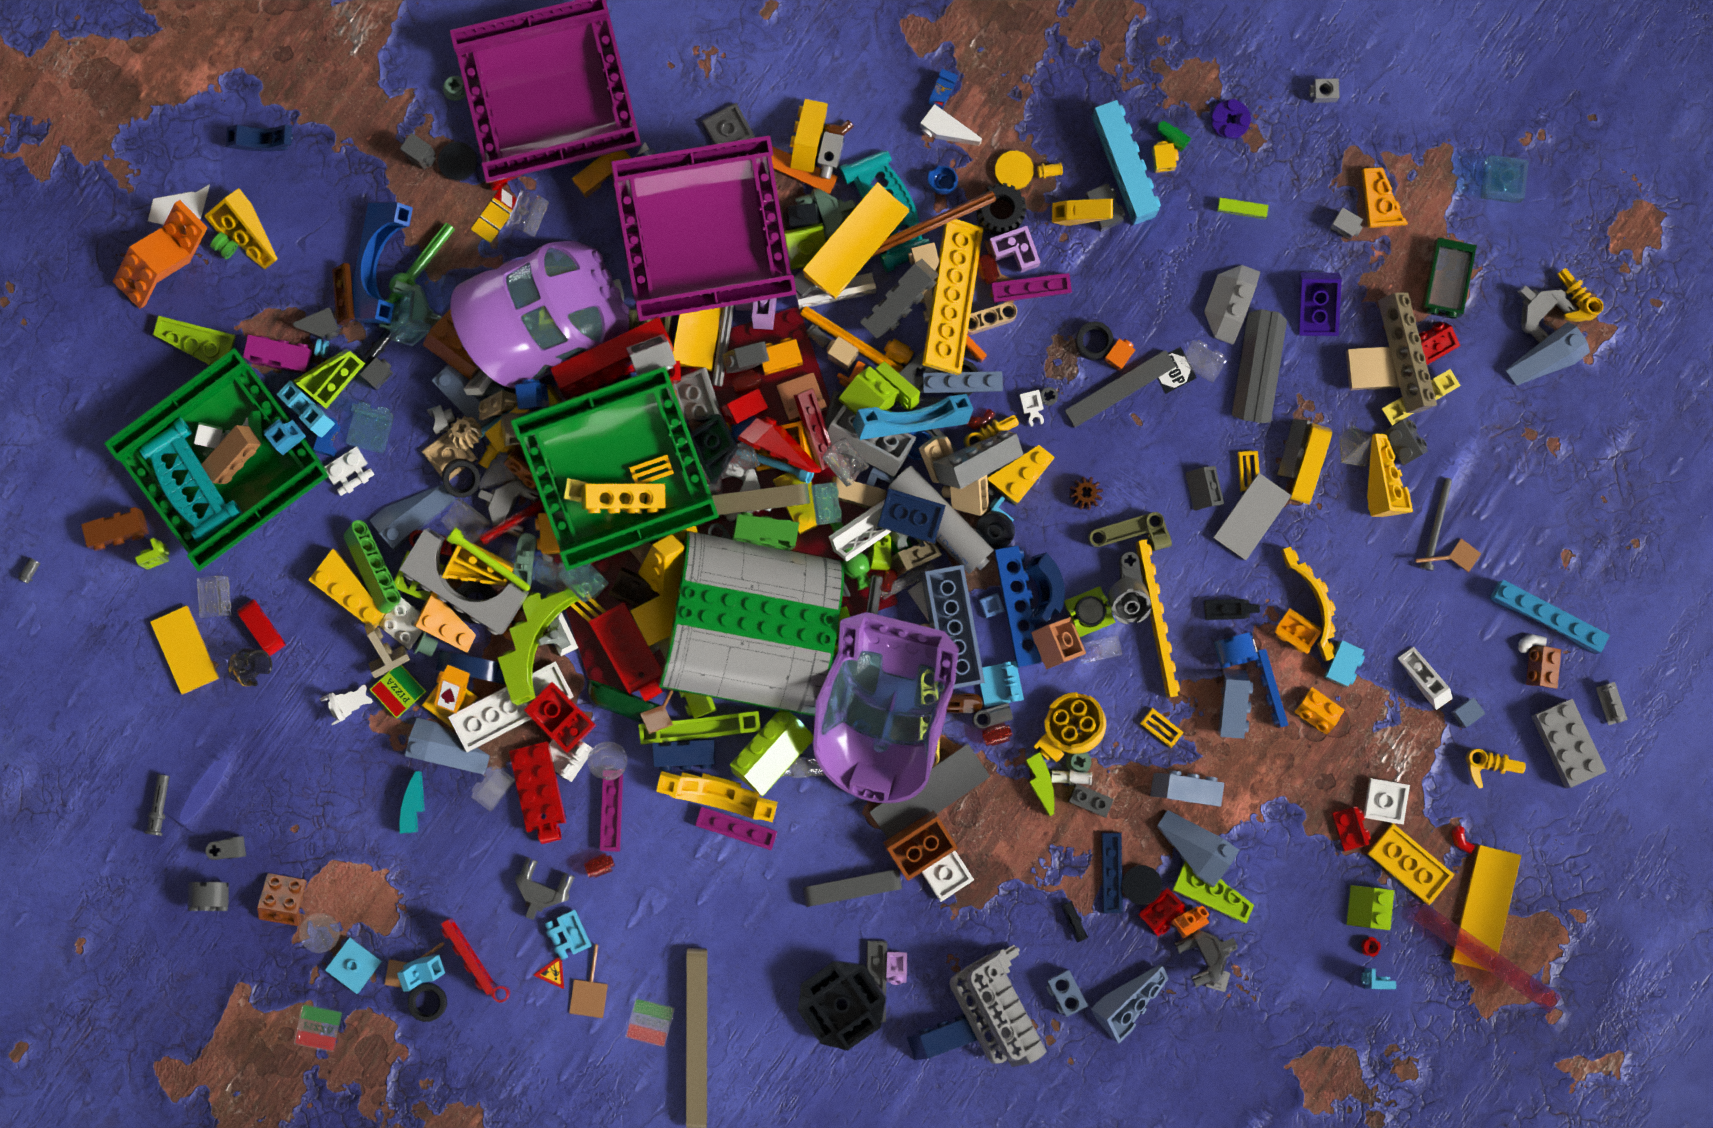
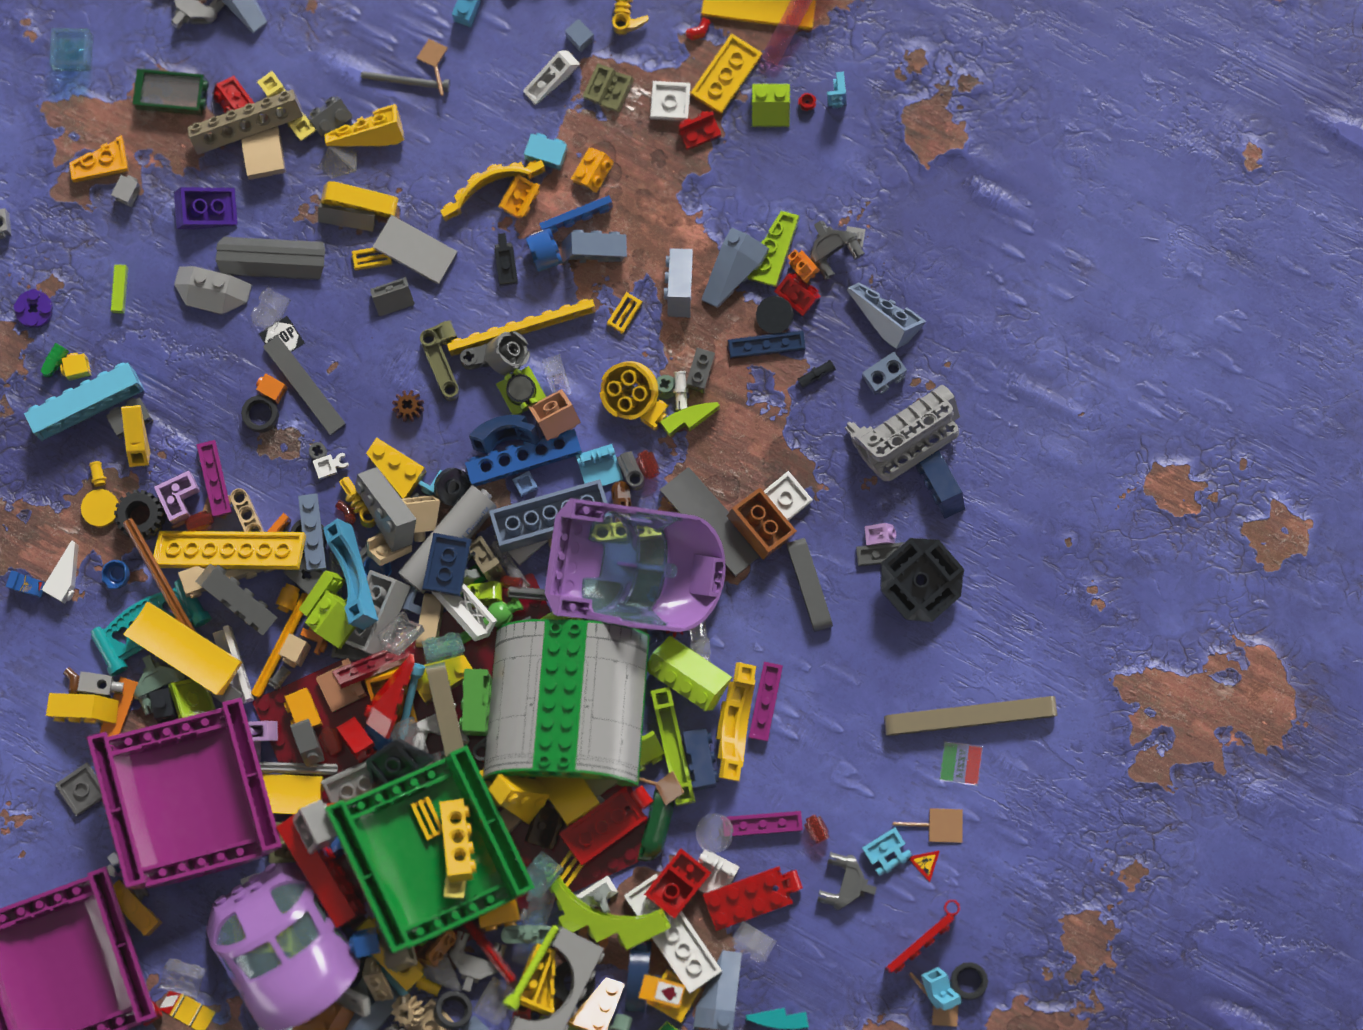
camera: 85 degrees left, 5 degrees down
none -> olive slope [582,64,634,113]

